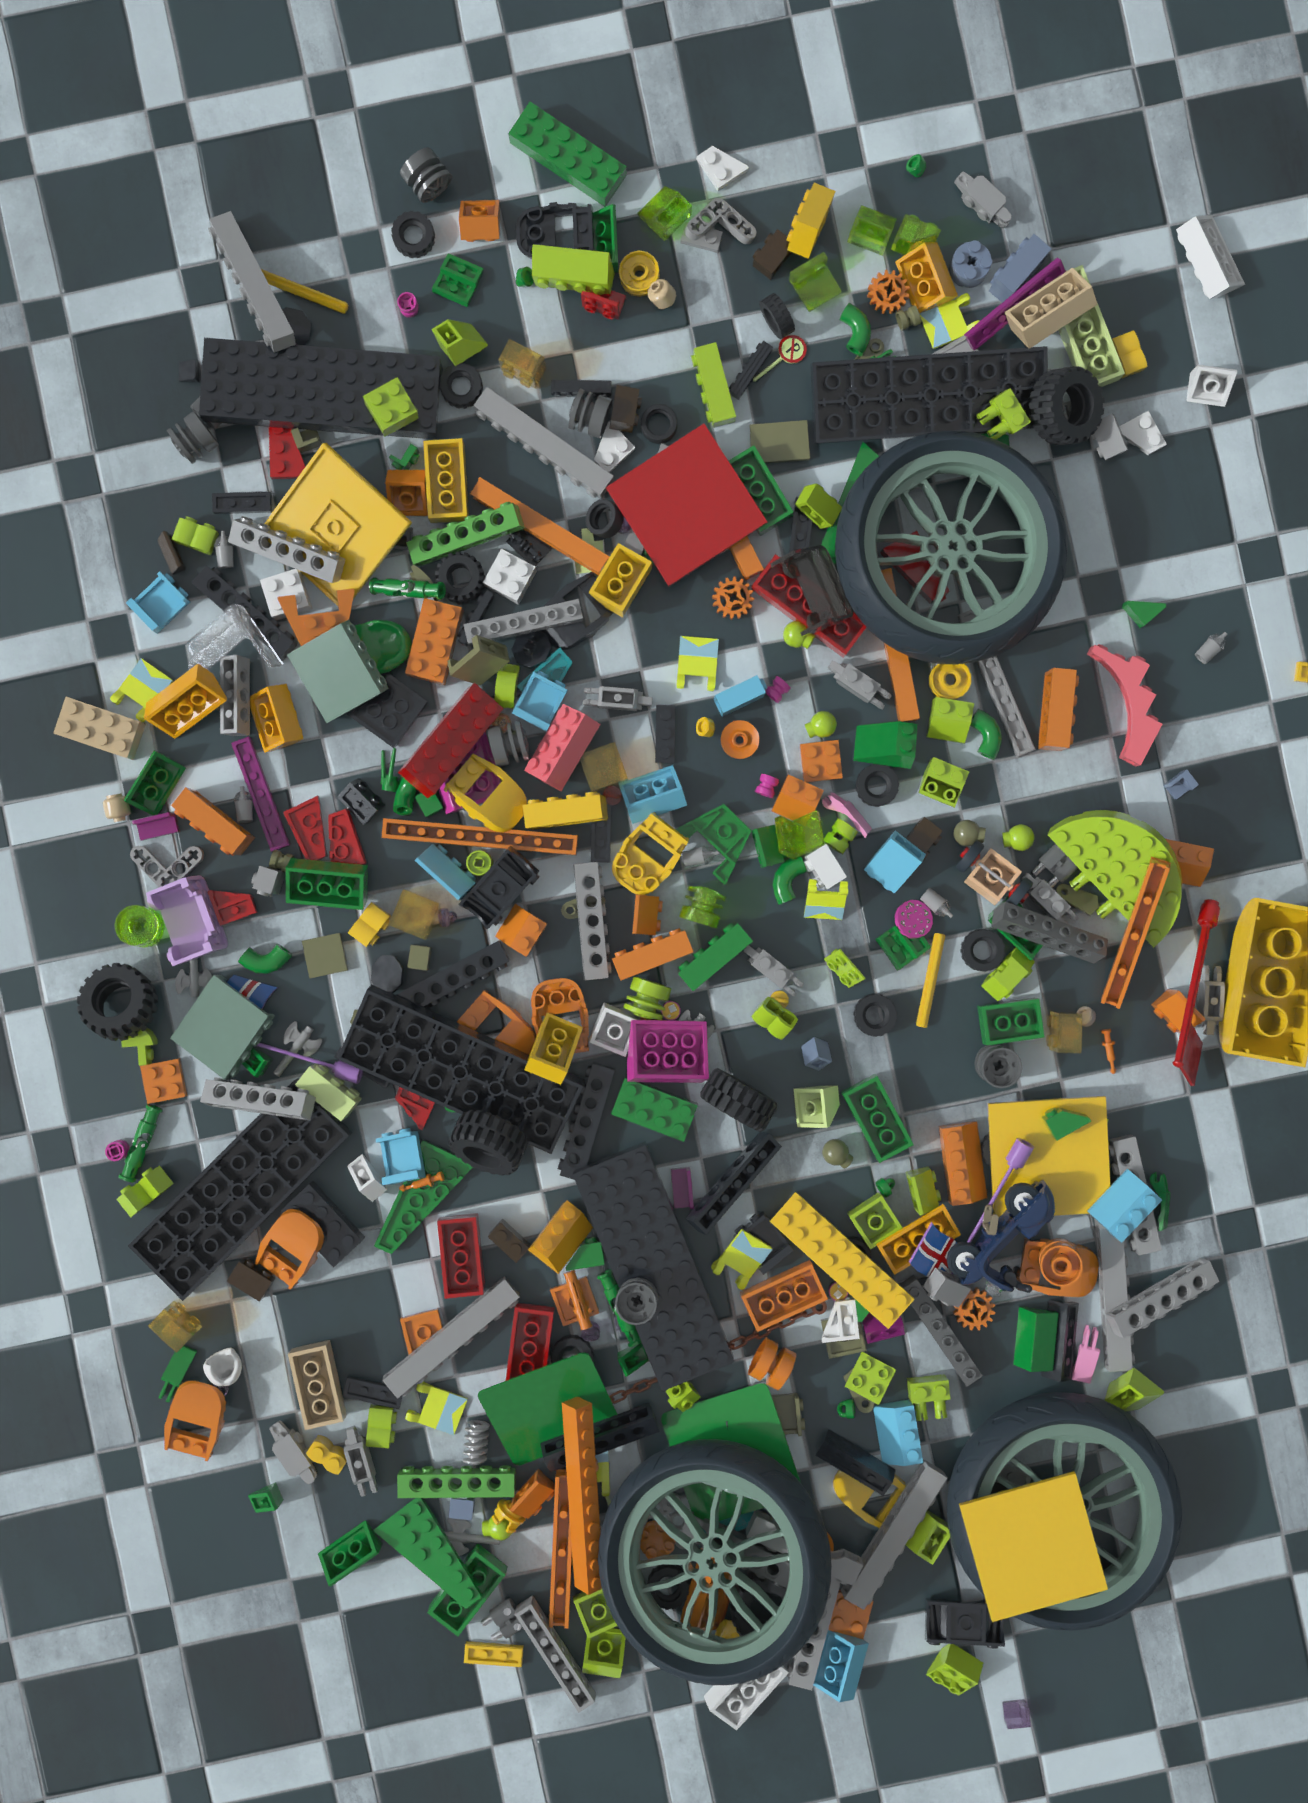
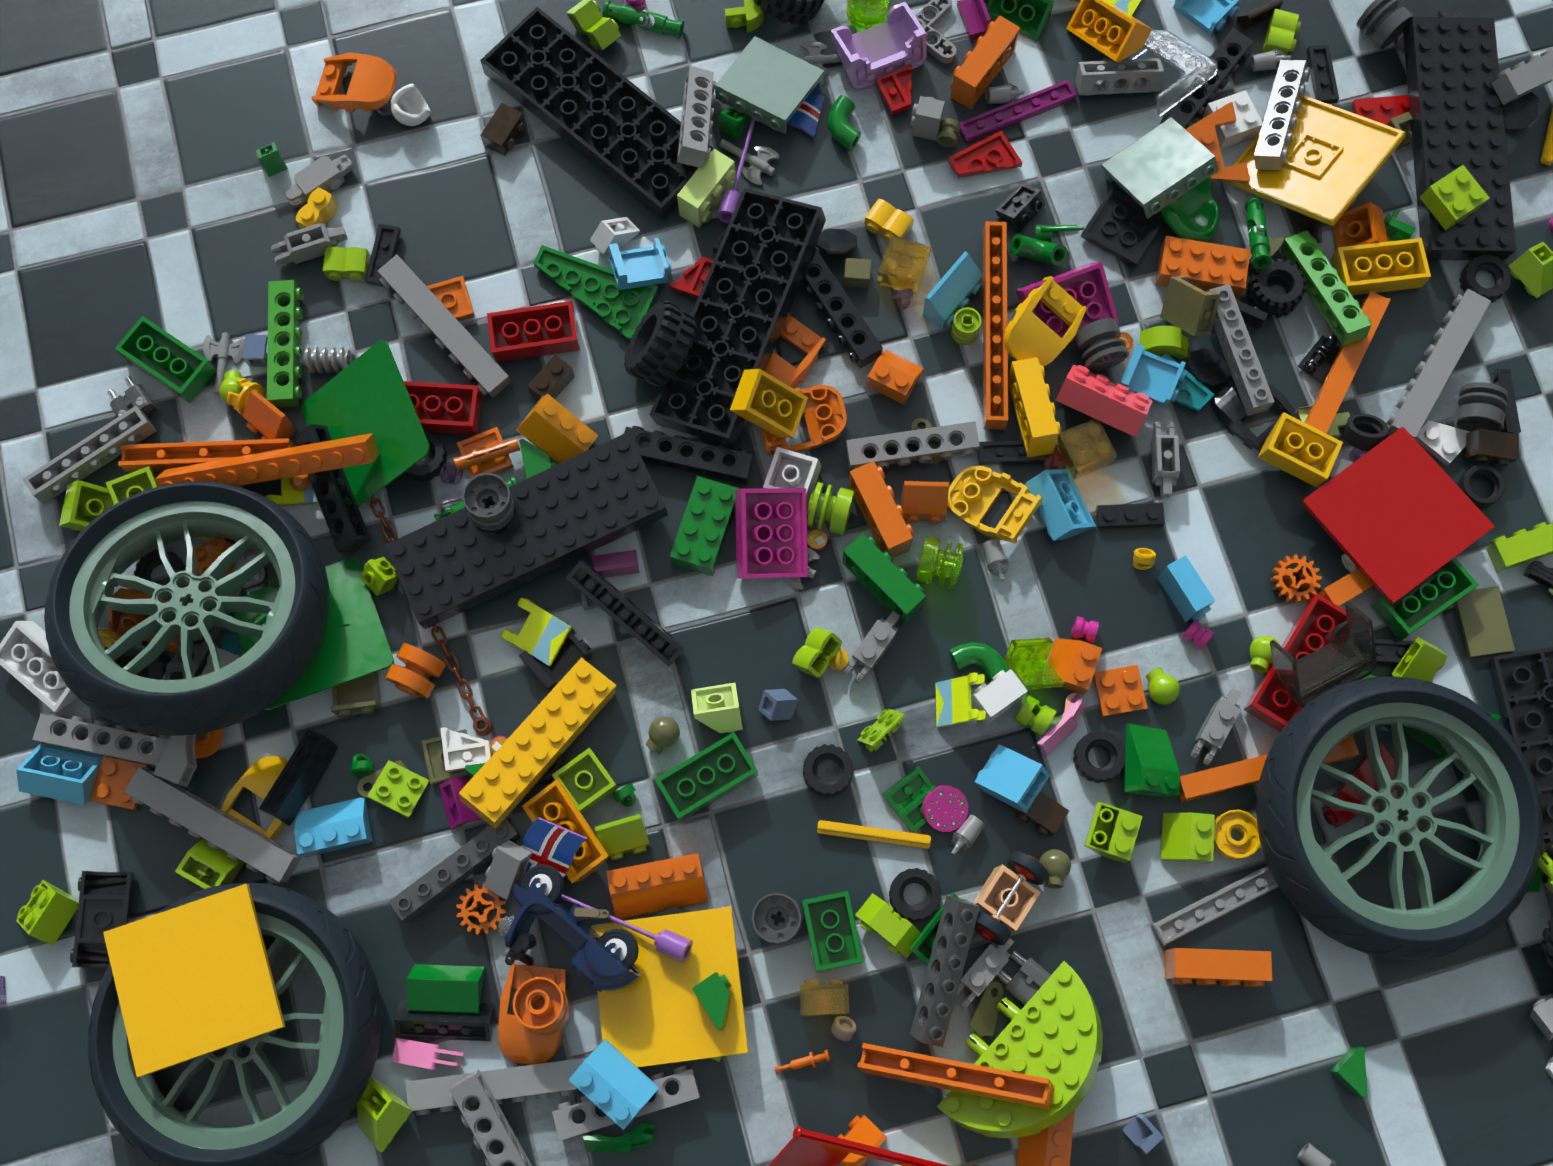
camera: 85 degrees right, 15 degrees down
orange plate [140,1058,187,1104] -> none
clear yellow brick [148,1301,202,1353] -> none
green arm [158,1343,197,1402] -> none
light orange slope [250,684,304,753] -> none
orange slope [255,1209,324,1290] -> none
black brick [281,1181,365,1268] -> none
green brick [286,858,368,910] -> none
tan brick [288,1340,347,1430] -> none
olive tile [302,933,348,979] -> none
green slope [318,1520,383,1587] -> none
red wing [328,809,367,865] -> none
green wing [373,1498,484,1609] -> none
red brick [398,683,504,798] -> none
orange piece [399,1171,444,1192] -> none
neon yellow flag [405,1381,468,1435] -> none
green panel [415,793,444,818] -> none
black piece [458,845,540,930] -> none
yellow tile [464,1641,524,1667] -> none
white brick [483,549,537,605] -> none
clear yellow brick [498,339,546,389] -> none
green slope [617,1342,649,1377] -> none
green wing [675,804,752,885] -> none
neon yellow flag [676,636,719,691] -> none
black tyre [700,1068,778,1132] -> none
orange dish [721,720,759,759] -> none
orange brick [740,1260,828,1332] -> none
green slope [751,825,787,868] -> none
lime brick [907,1374,950,1421] -> none
green cylinder [970,709,1002,760] -> none
lime piece [1002,824,1034,851] -> none
coral arch [1087,644,1162,767] -> none

